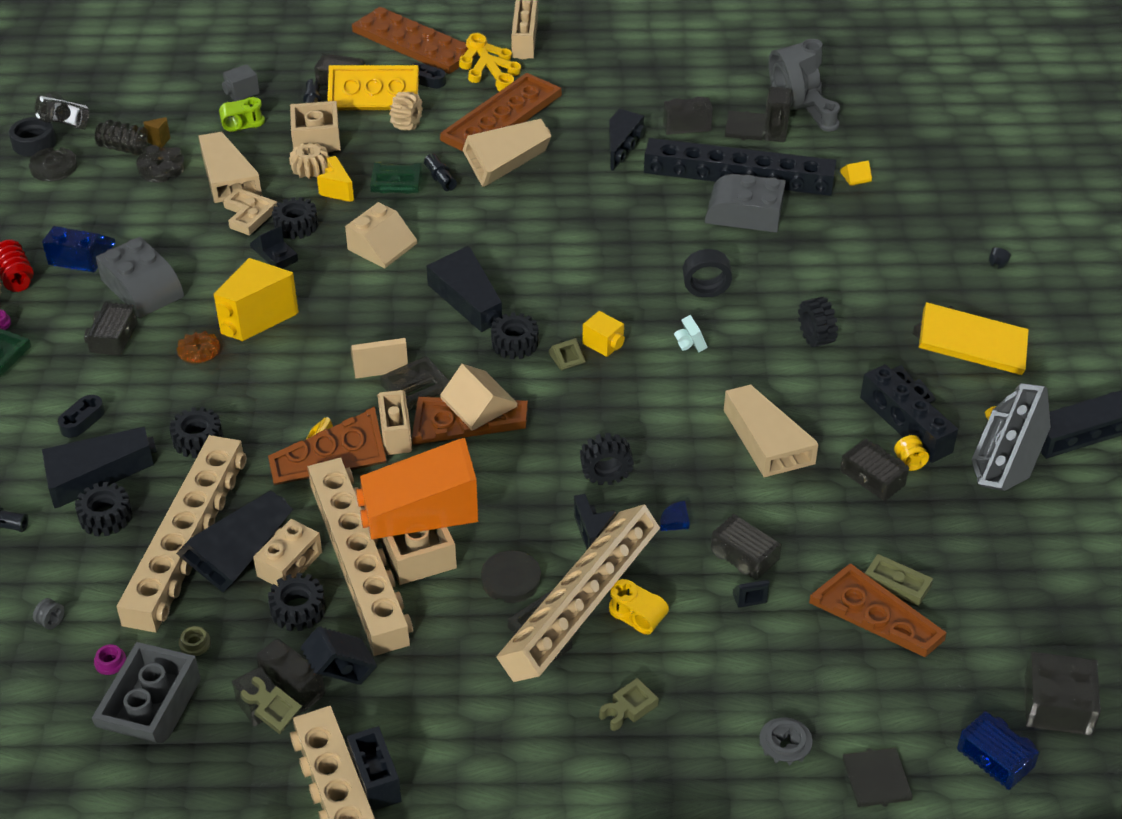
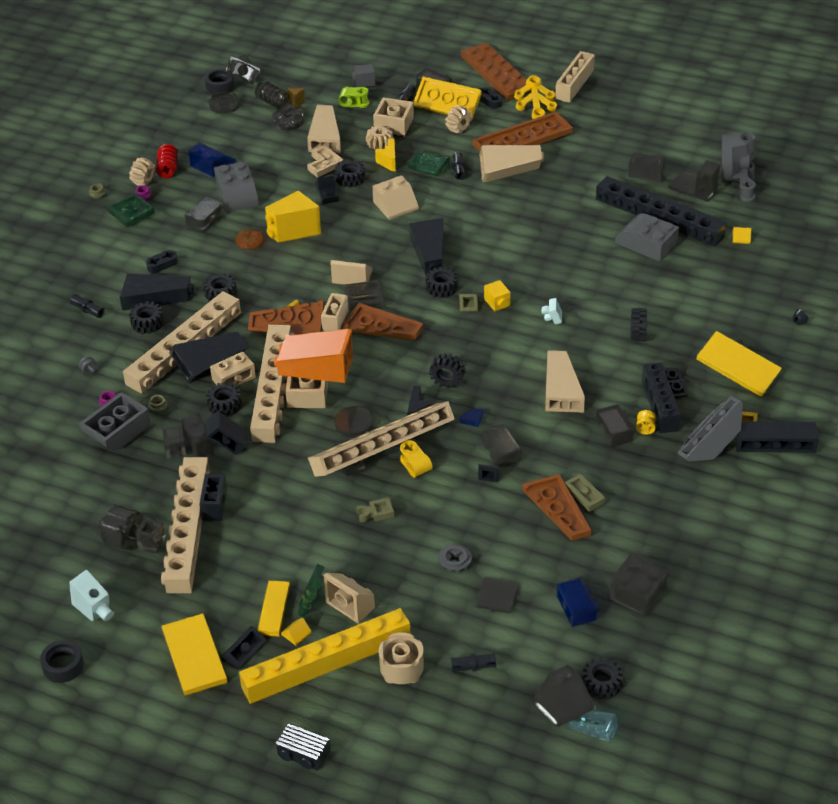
camera: 25 degrees right, 0 degrees up
olive plate [240,676,302,734] -> none
tan slope [440,364,517,431] -> none
black slope [609,108,646,171] -> none
black tyre [682,249,732,297] -> none

